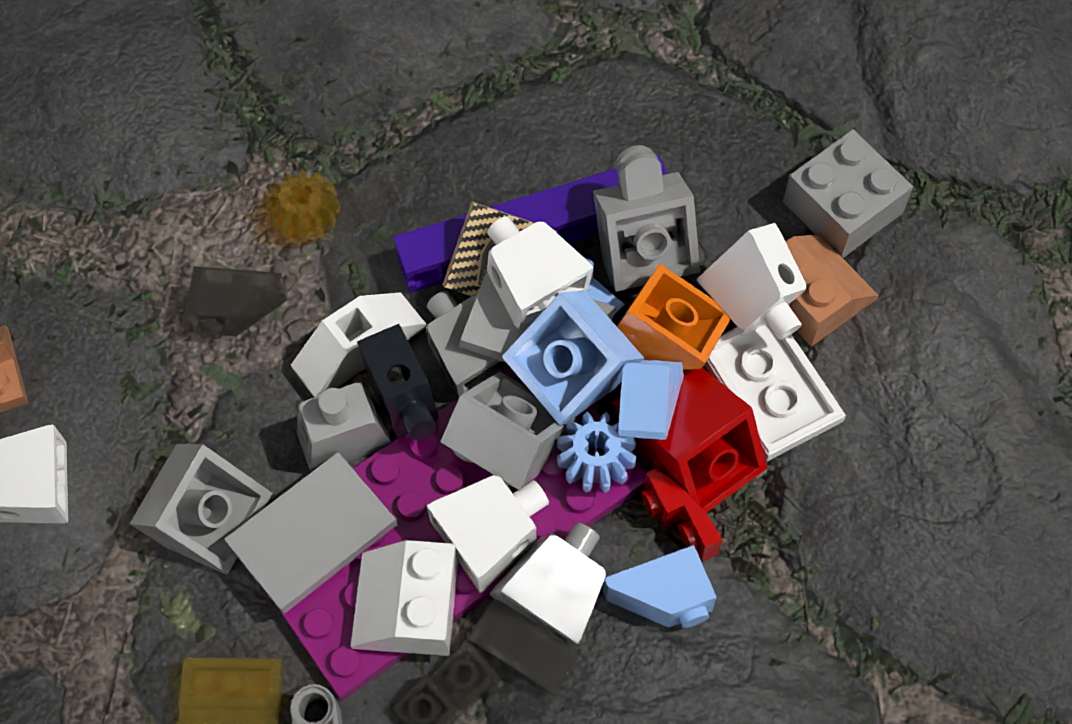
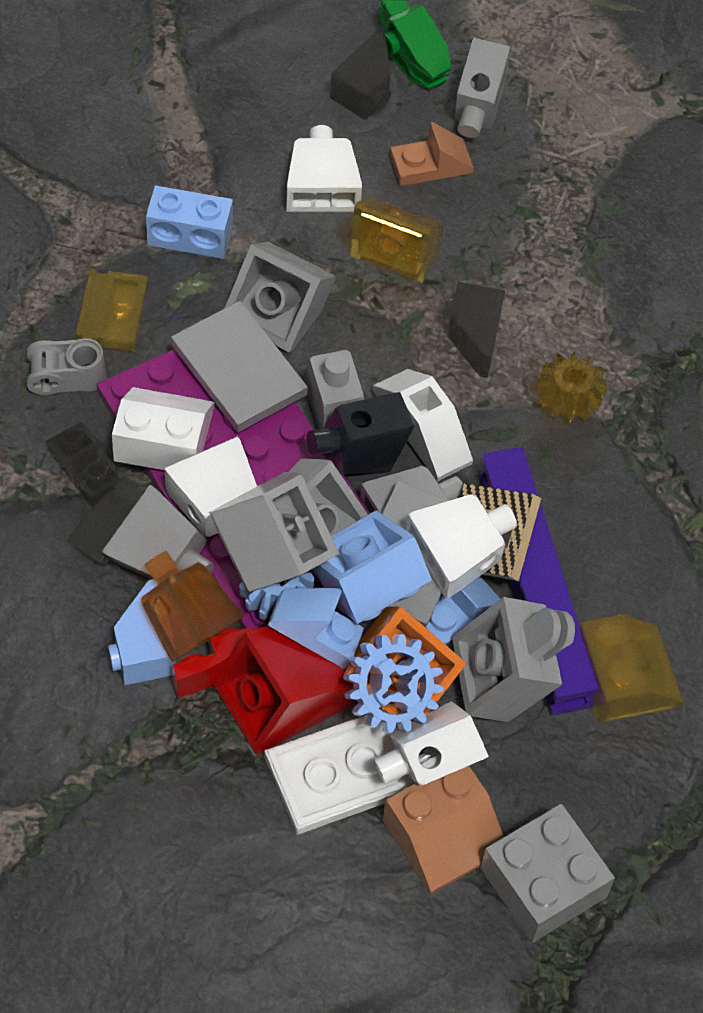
camera: 90 degrees right, 5 degrees down
none -> clear orange torso [141,550,245,662]
none -> light blue brick [146,185,233,259]
none -> light grey slope [209,472,339,592]
none -> light blue gear [343,634,444,733]
none -> clear yellow slope [350,198,444,283]
none -> clear yellow slope [580,614,683,723]

